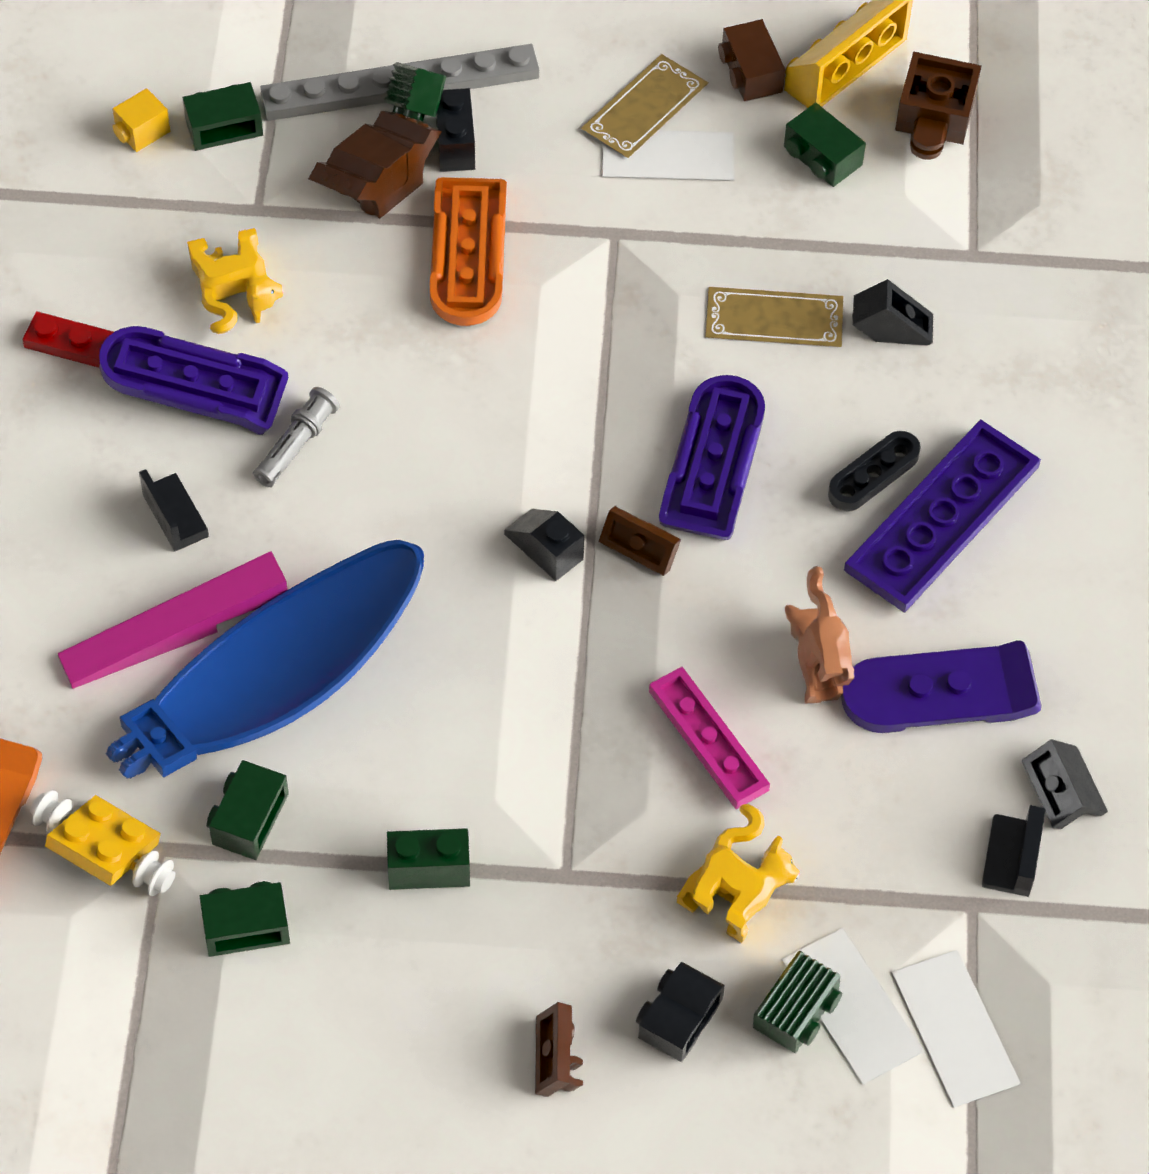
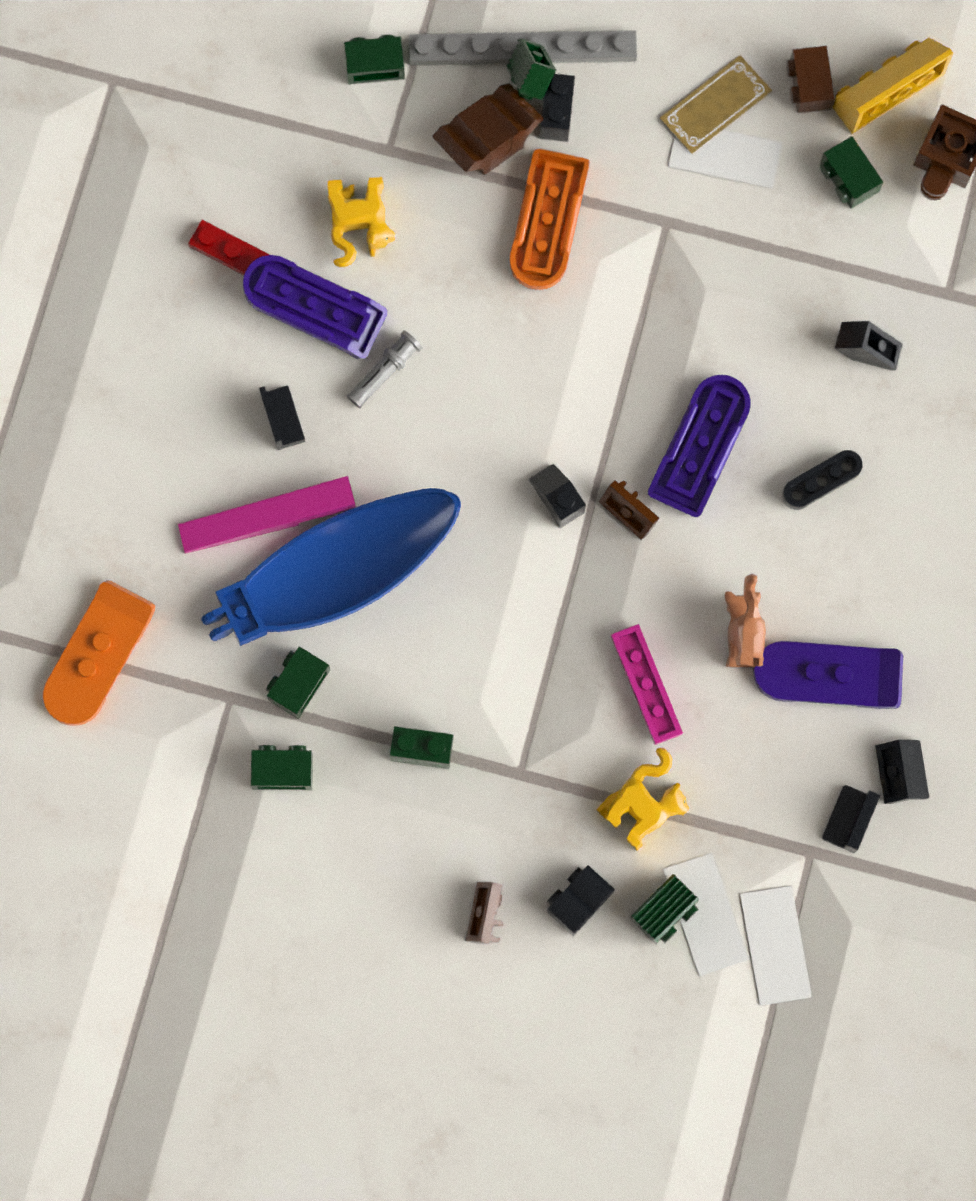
camera: 10 degrees right, 20 degrees up
yellow plate [30,790,175,896] -> none
yellow brick [112,88,171,152] -> none
pearl gold sticker [705,287,843,347] -> none
dark purple plate [844,419,1041,613] -> none

